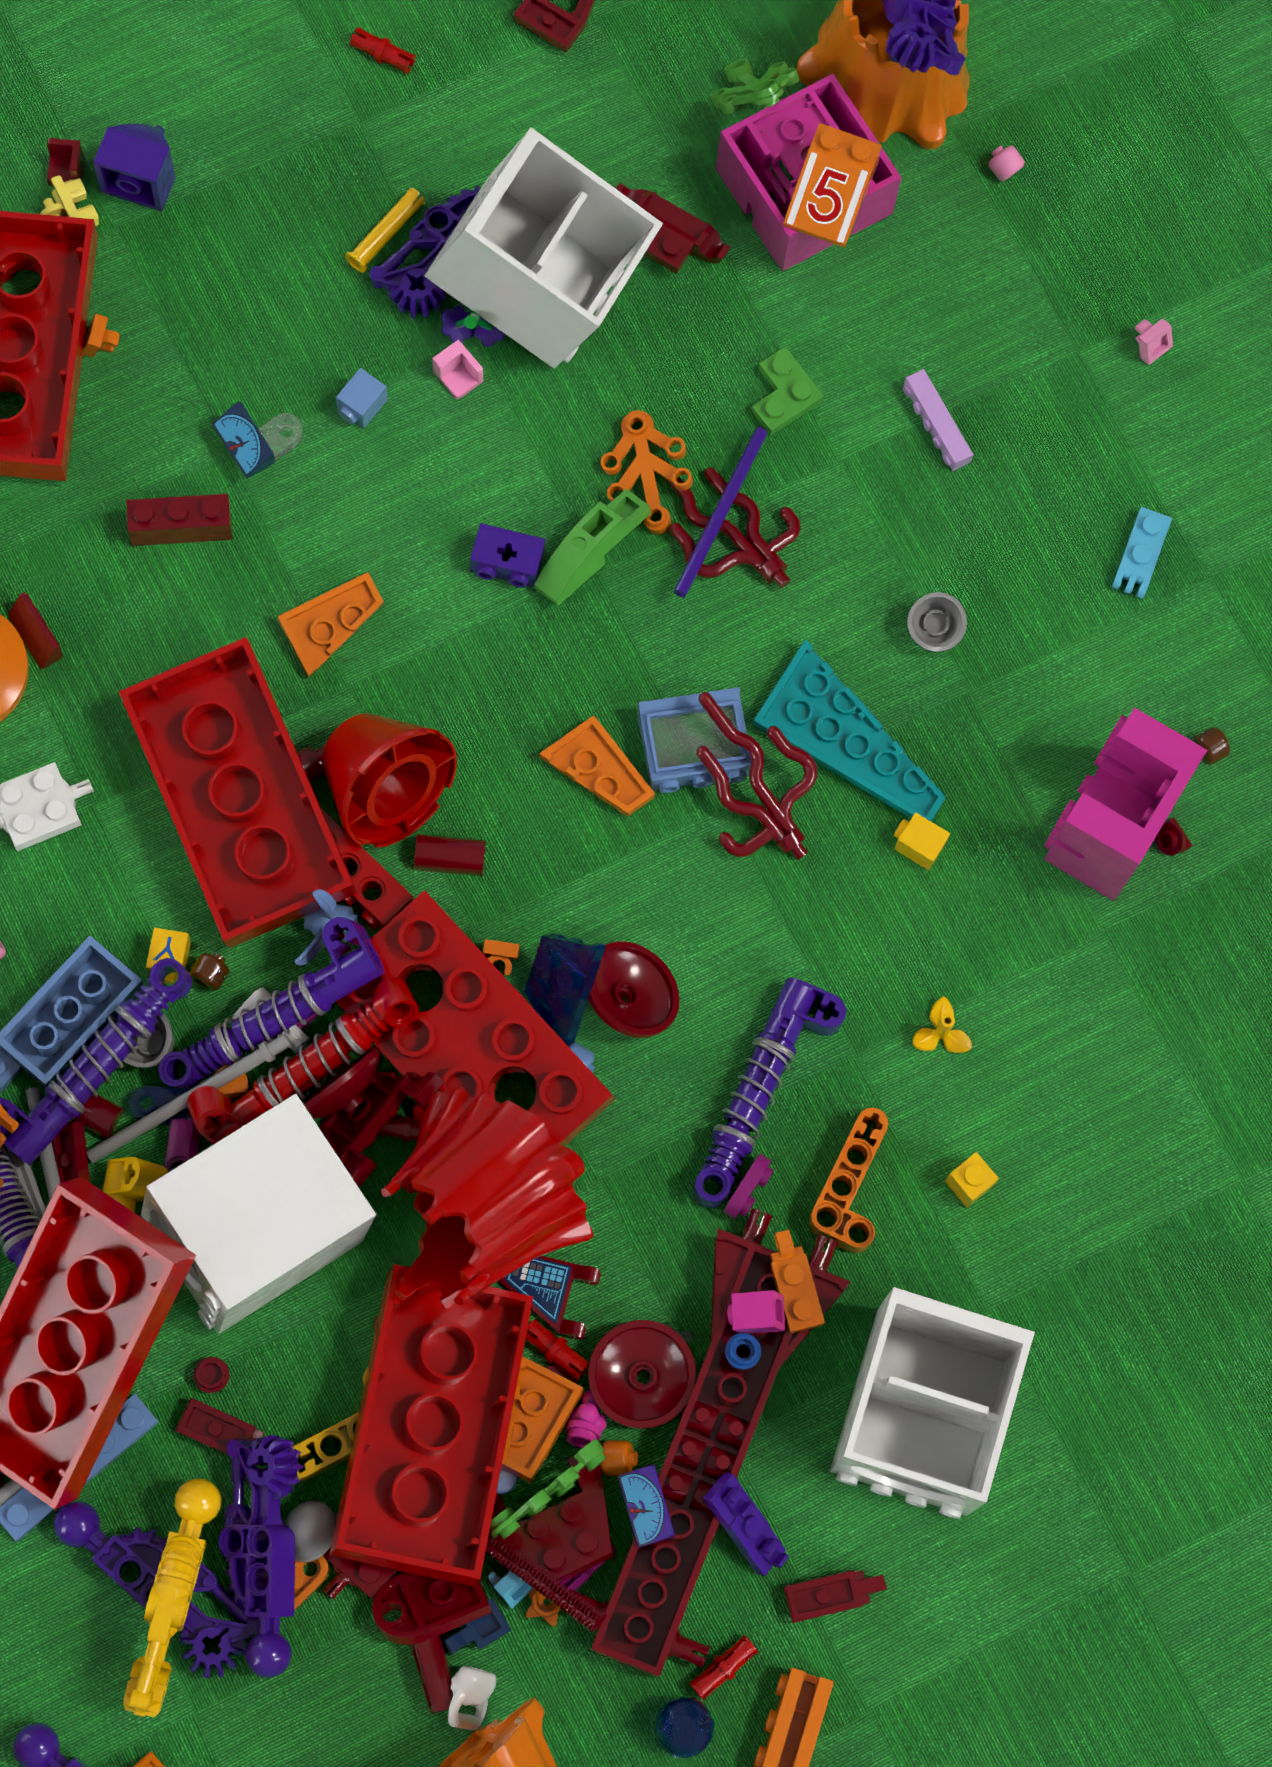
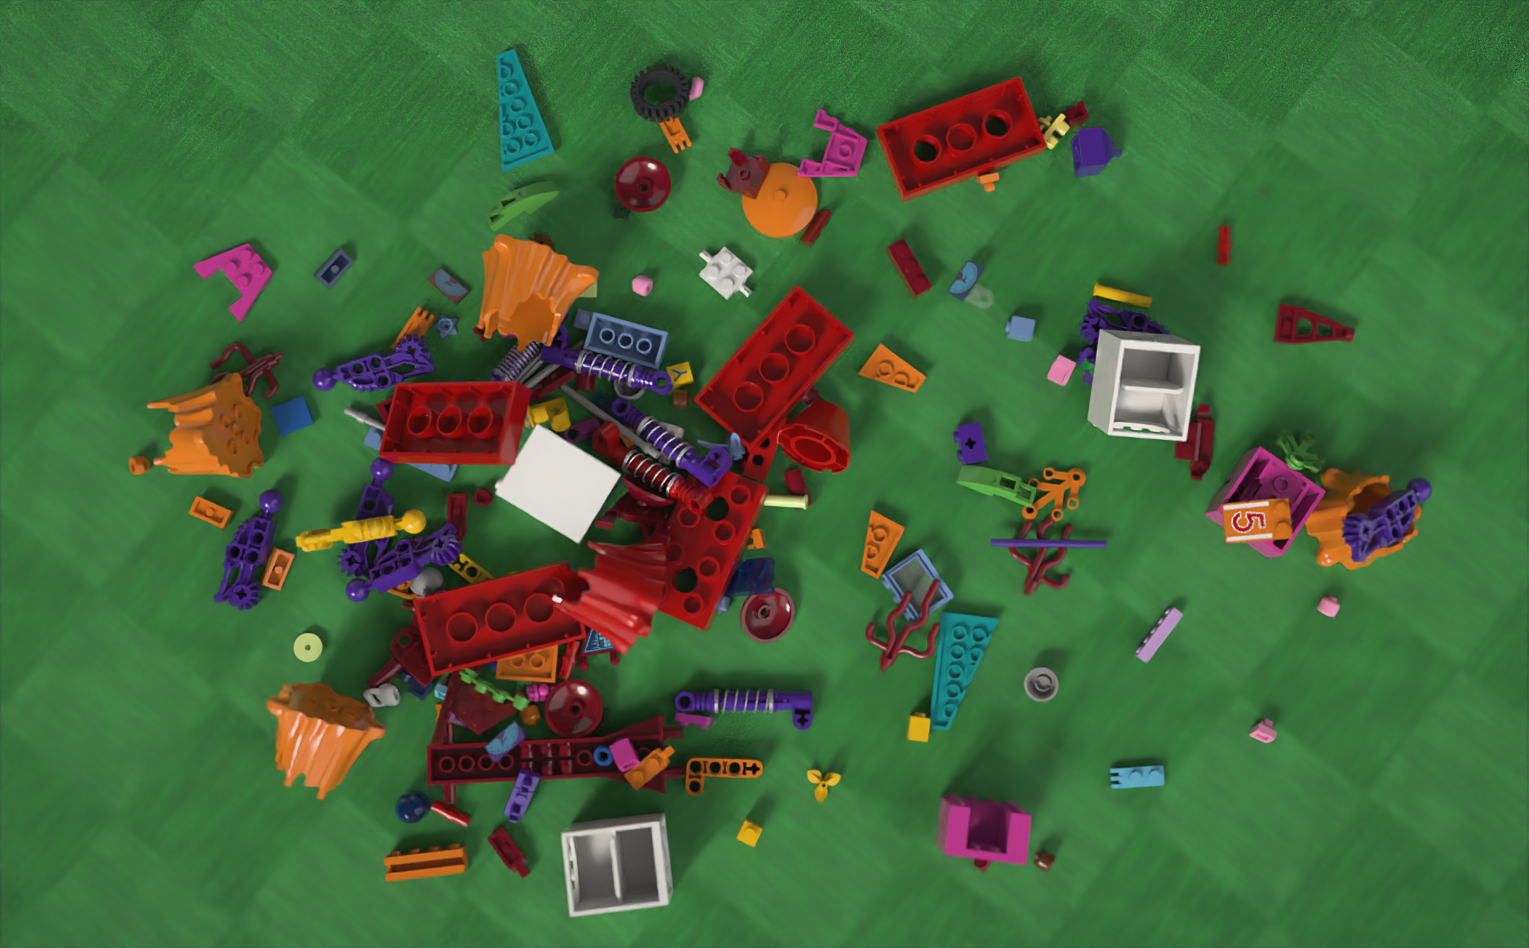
camera: 75 degrees right, 10 degrees up
bright green plate [751,346,824,436] -> none
none -> yellowish green pin [763,494,808,510]

